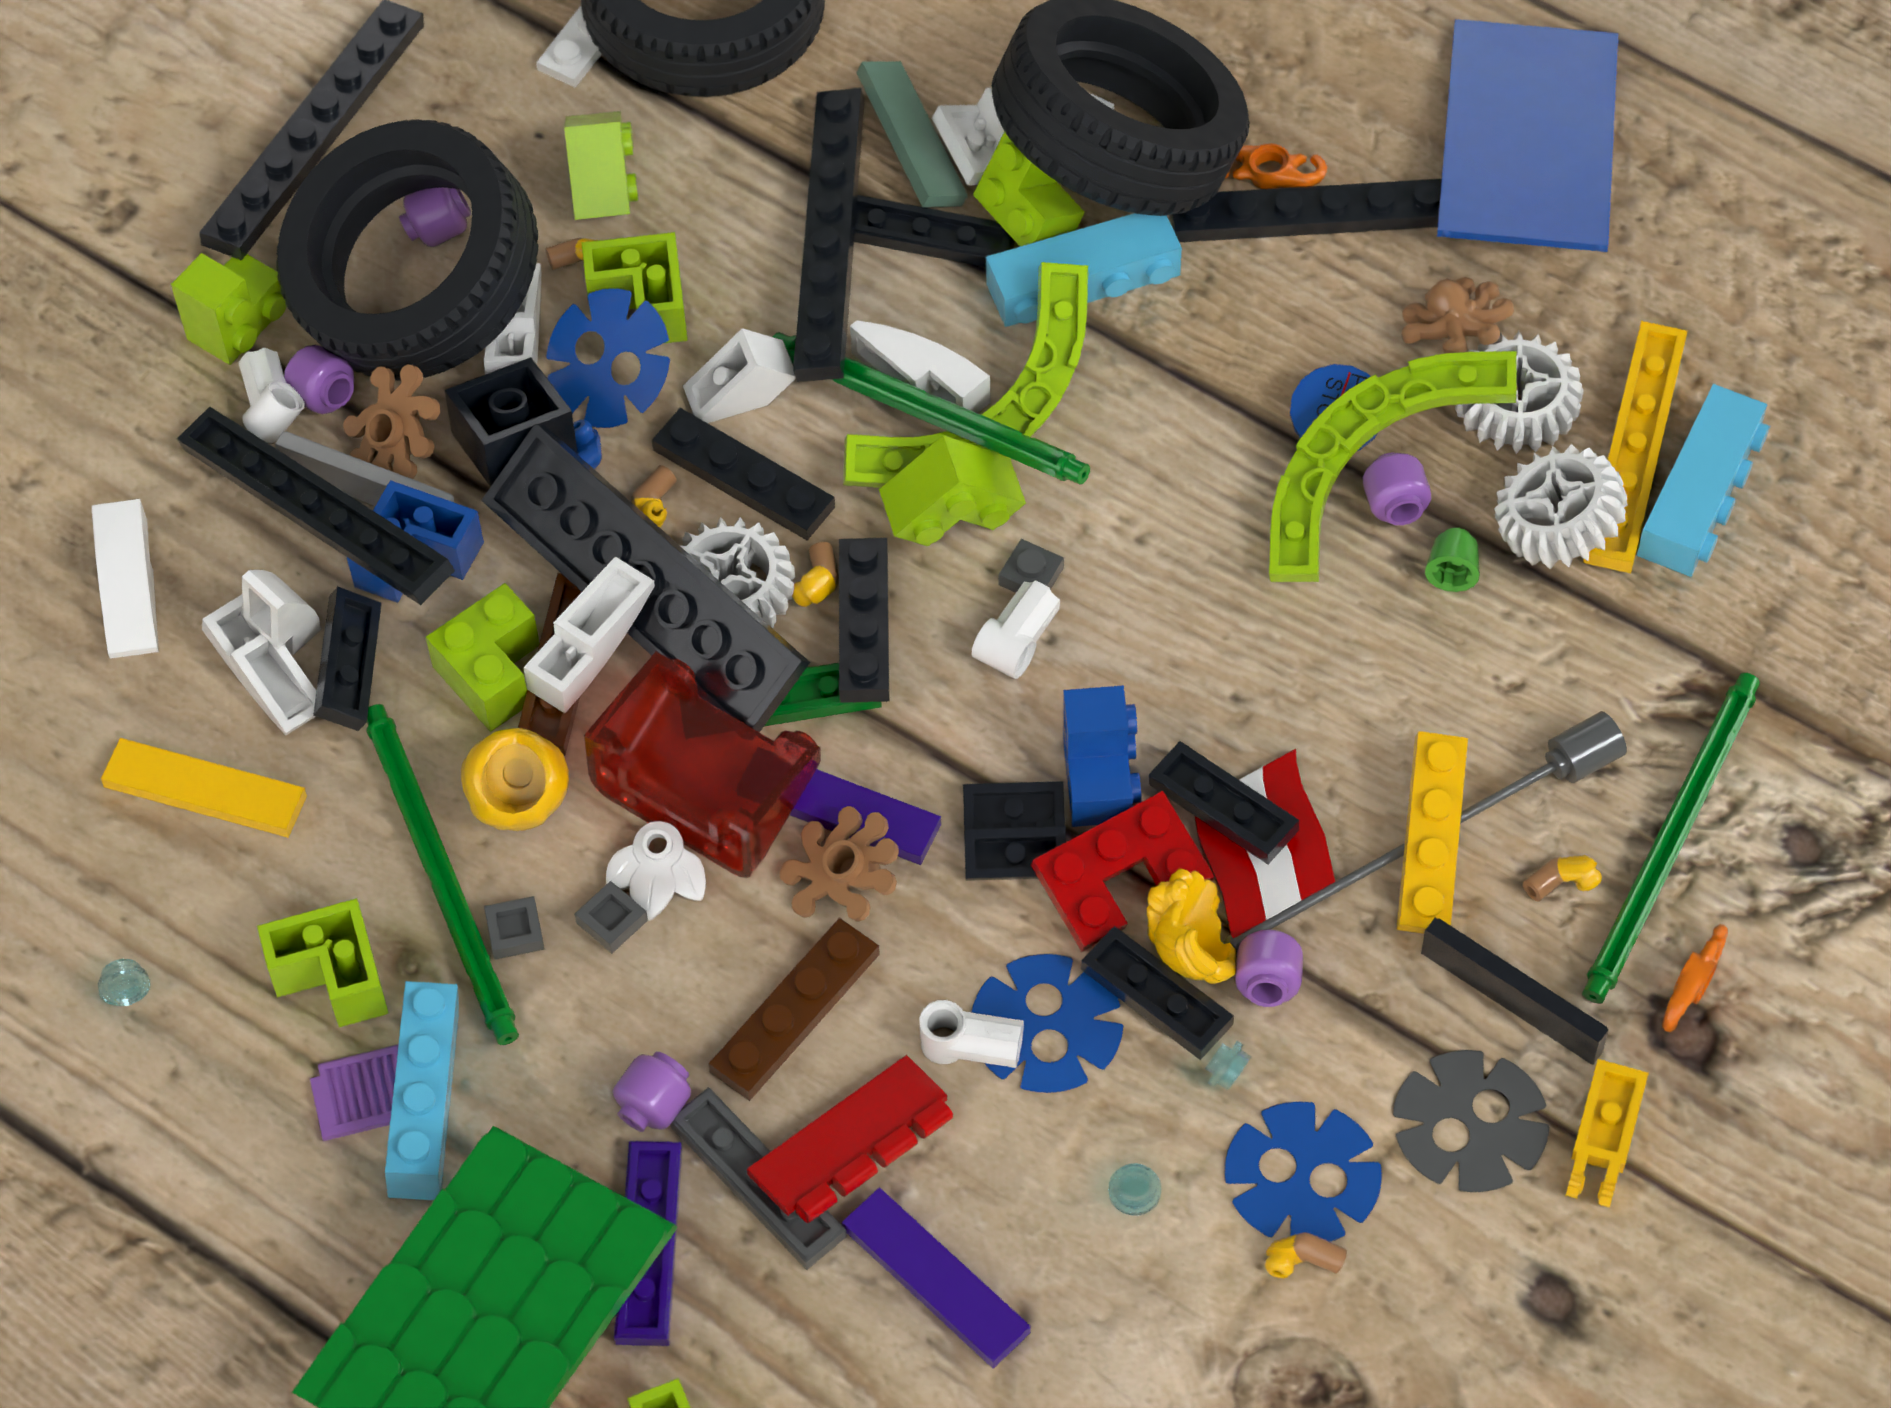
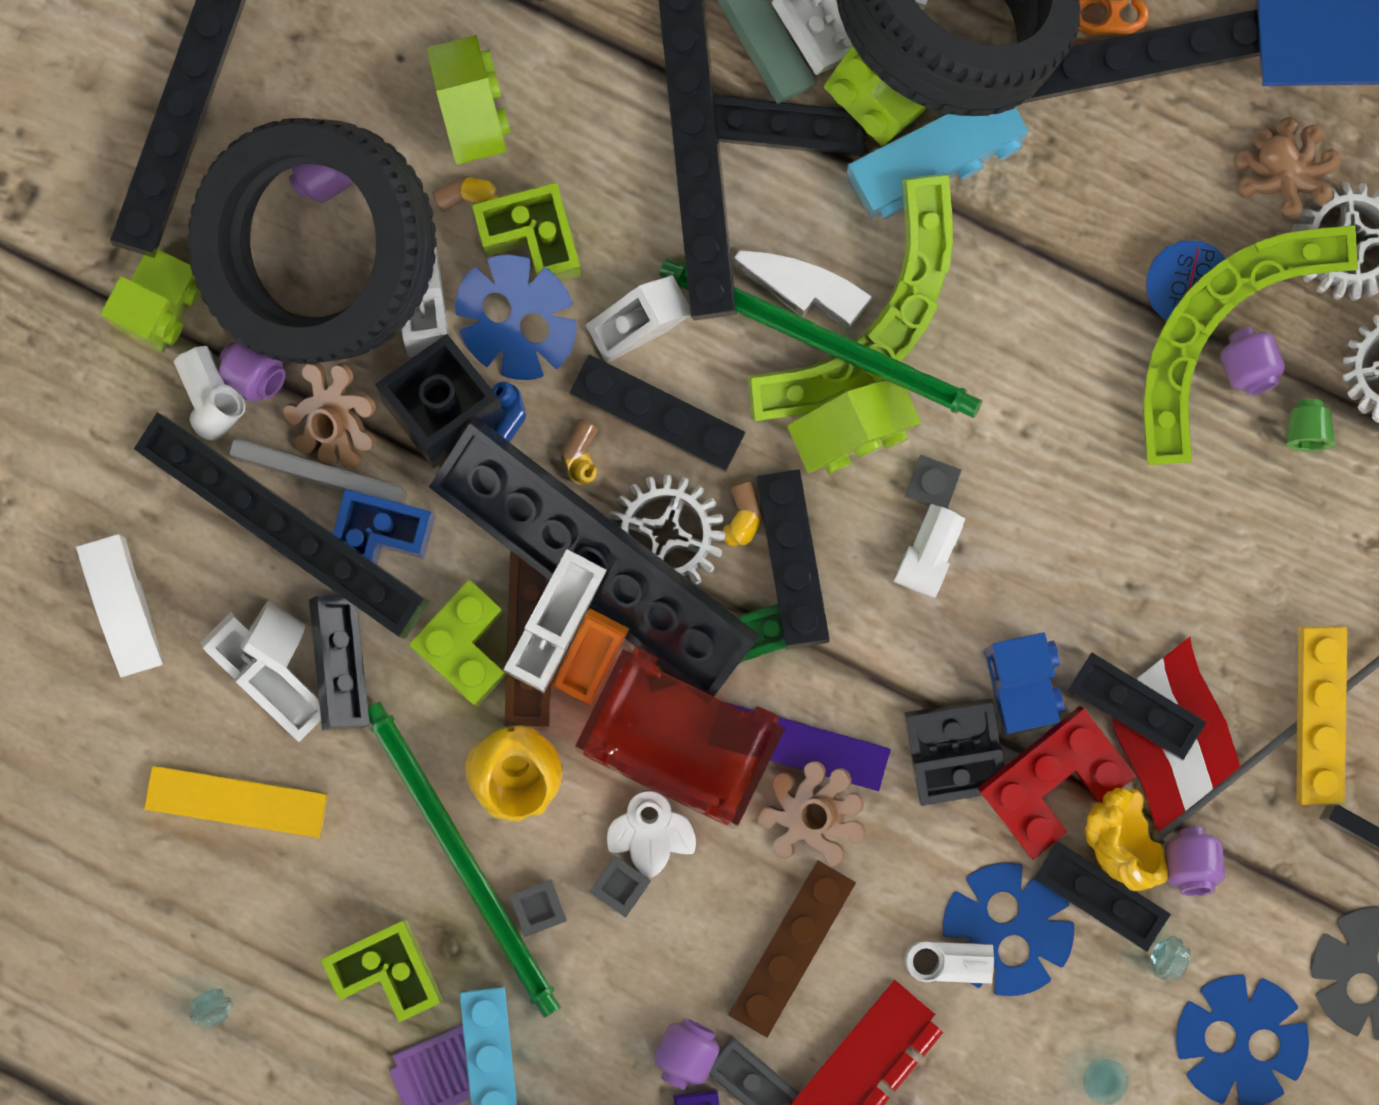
camera: 10 degrees left, 25 degrees up
none -> orange tile [552,609,629,706]

